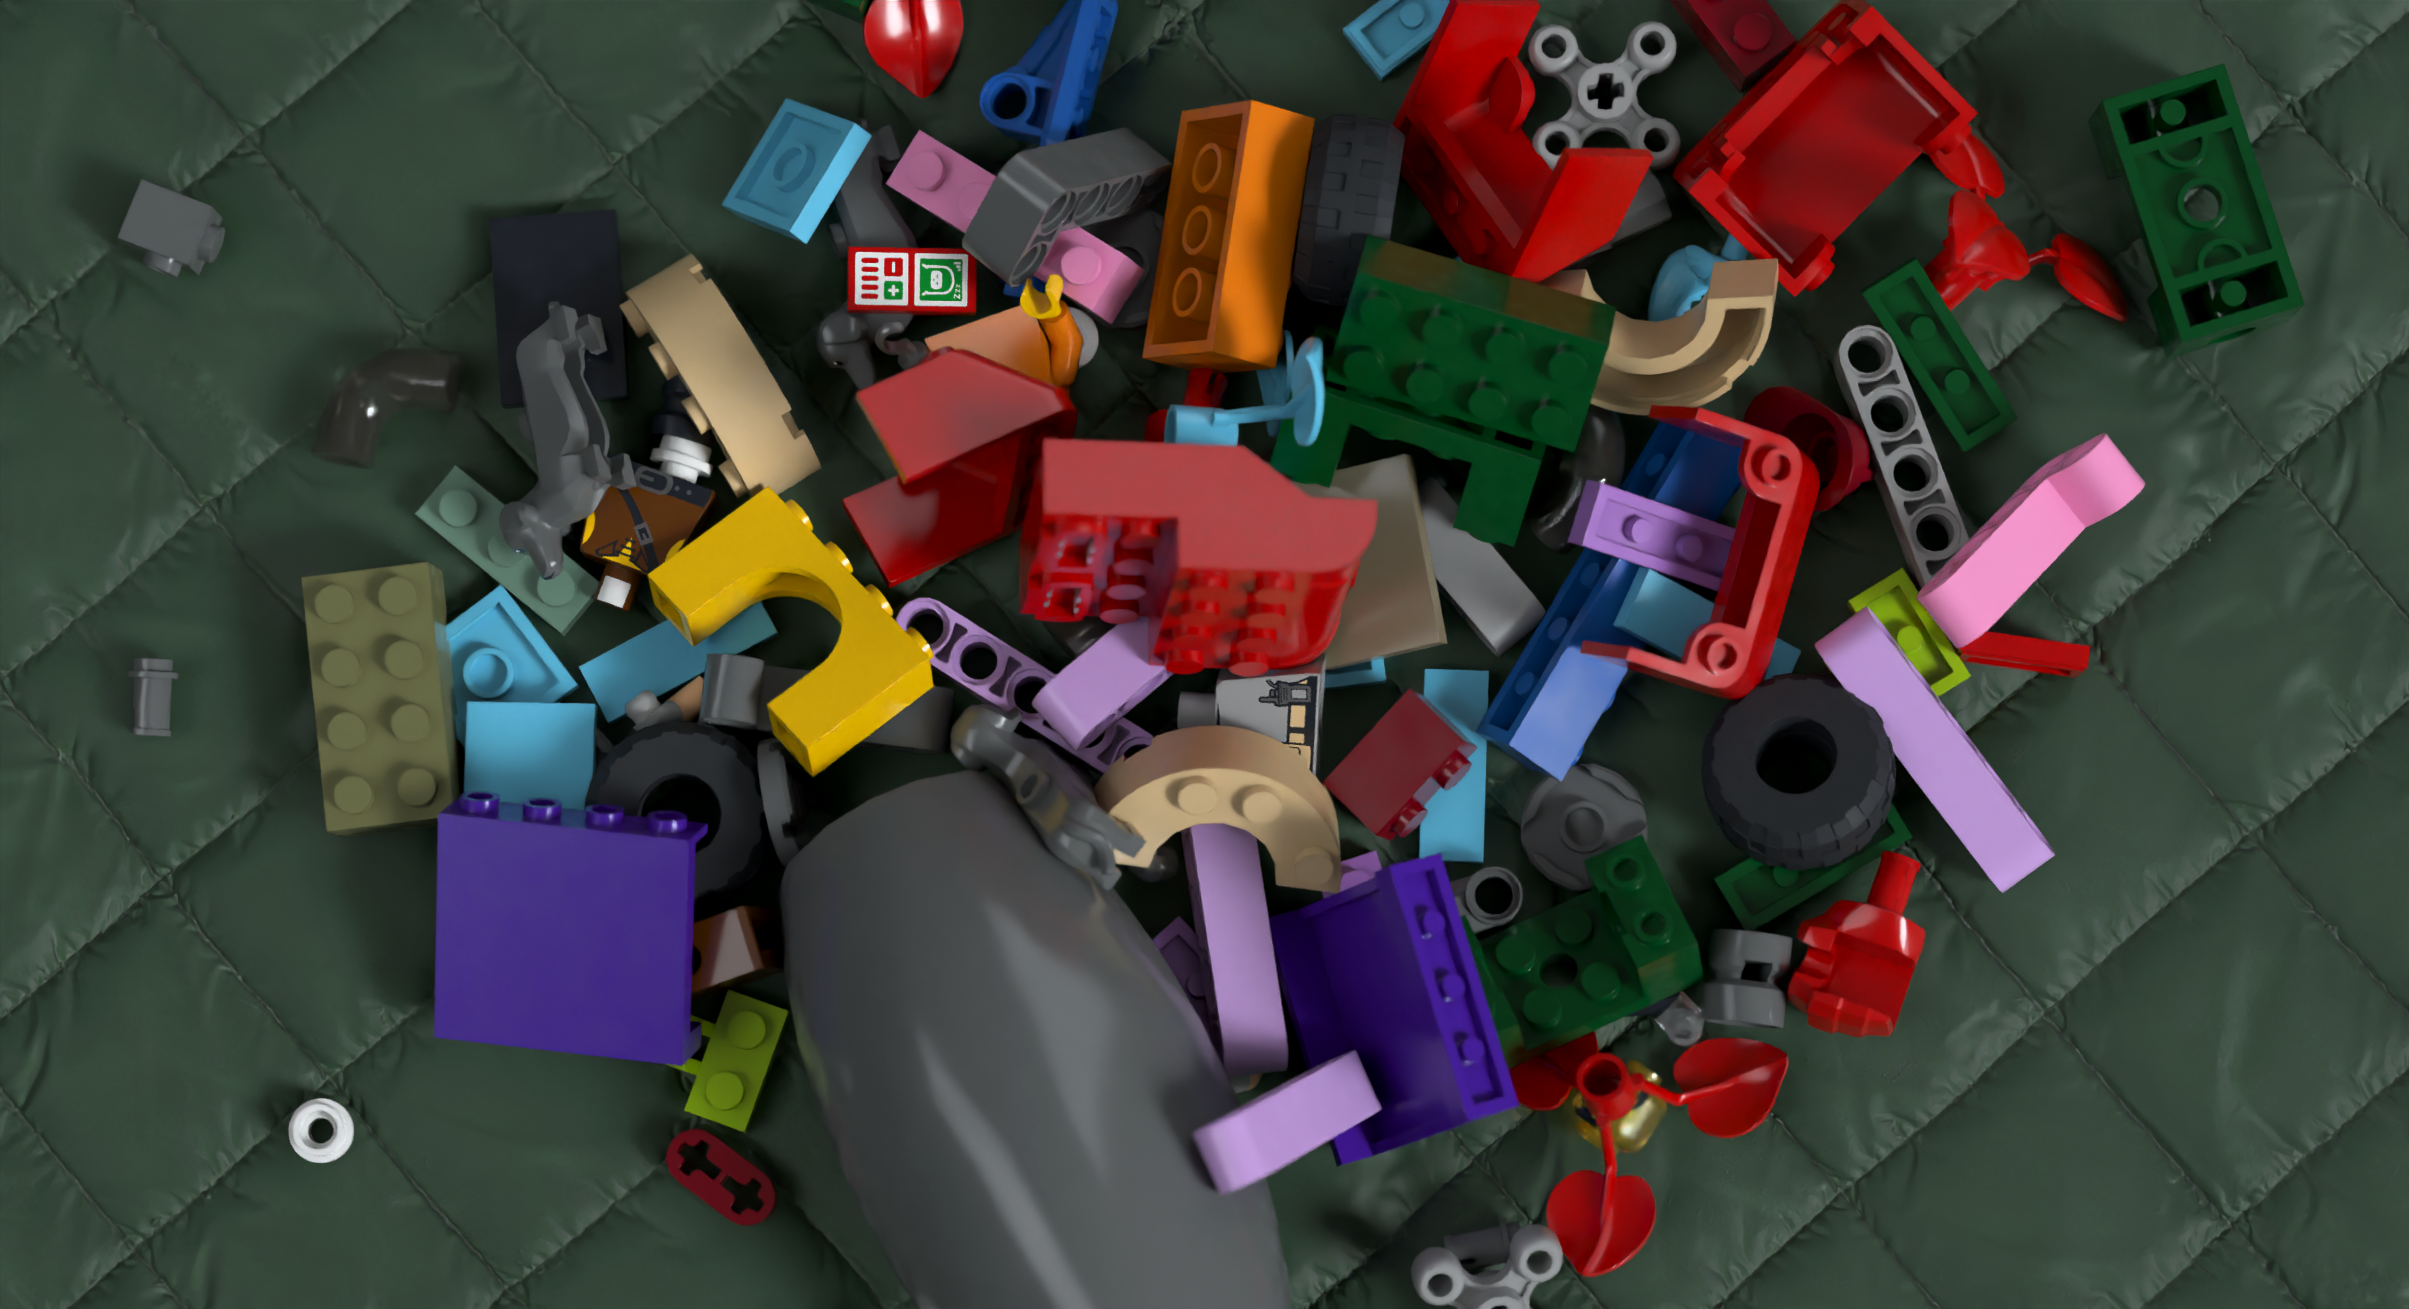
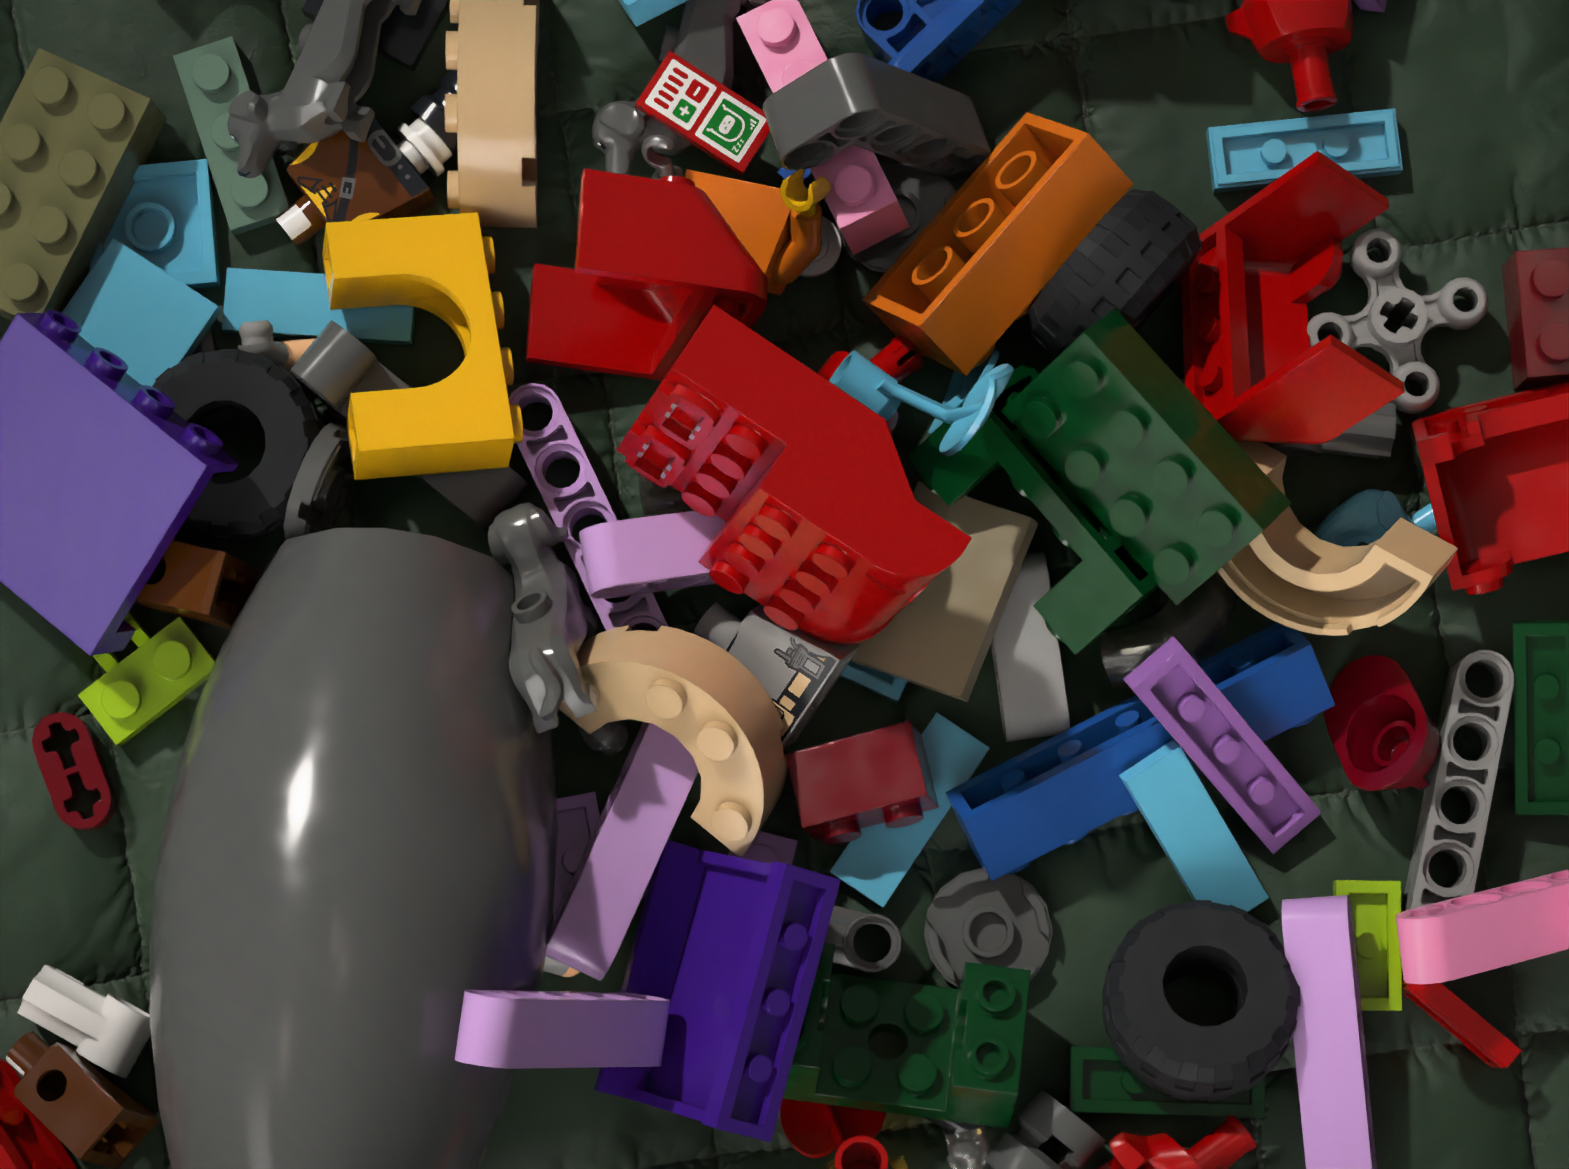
camera: 30 degrees right, 0 degrees up
red windscreen [1580,405,1820,700] -> none

